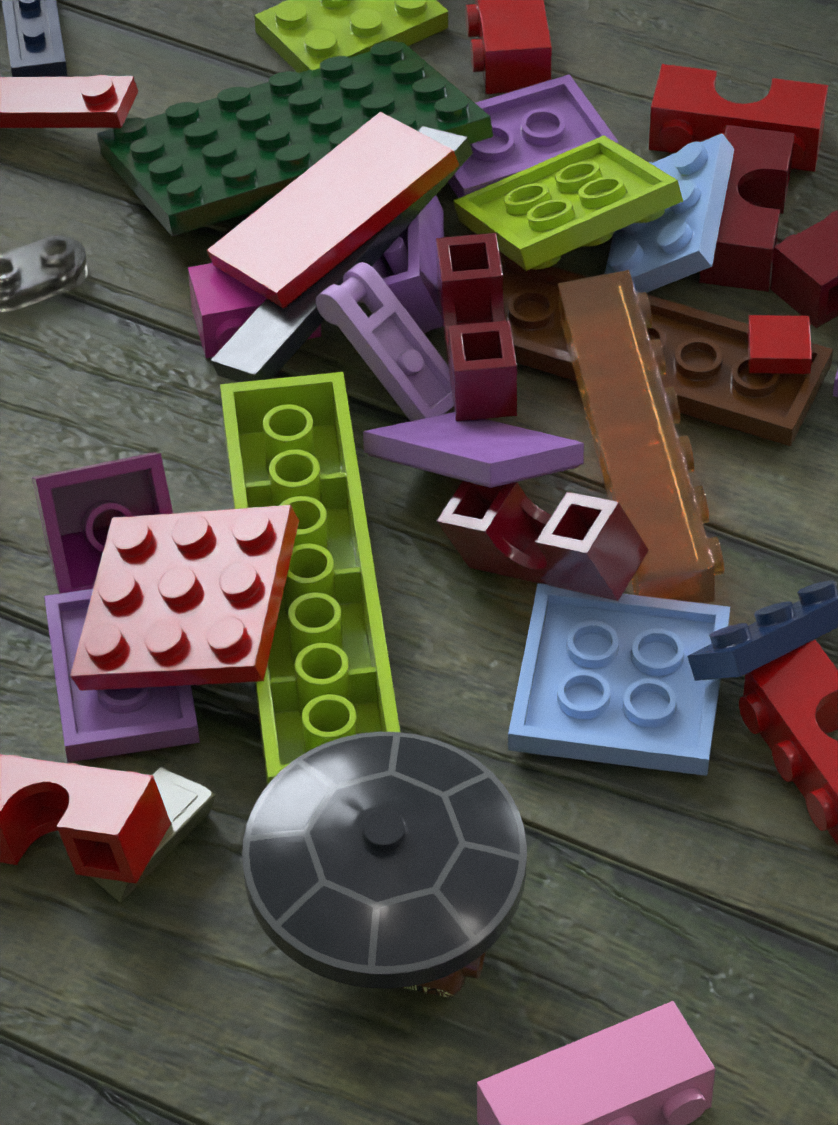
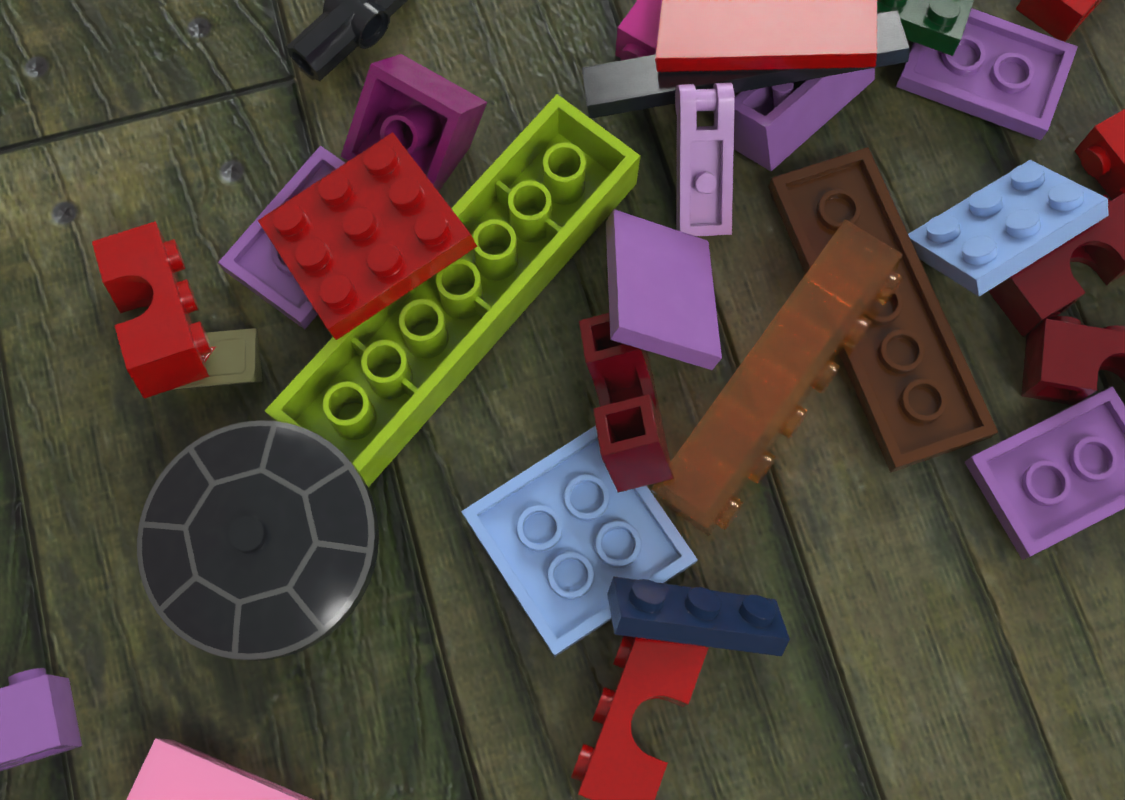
camera: 45 degrees right, 25 degrees up
dark red arch [436,233,517,421] -> none
lime plate [453,135,683,271] -> none
red tile [747,315,812,374] -> none

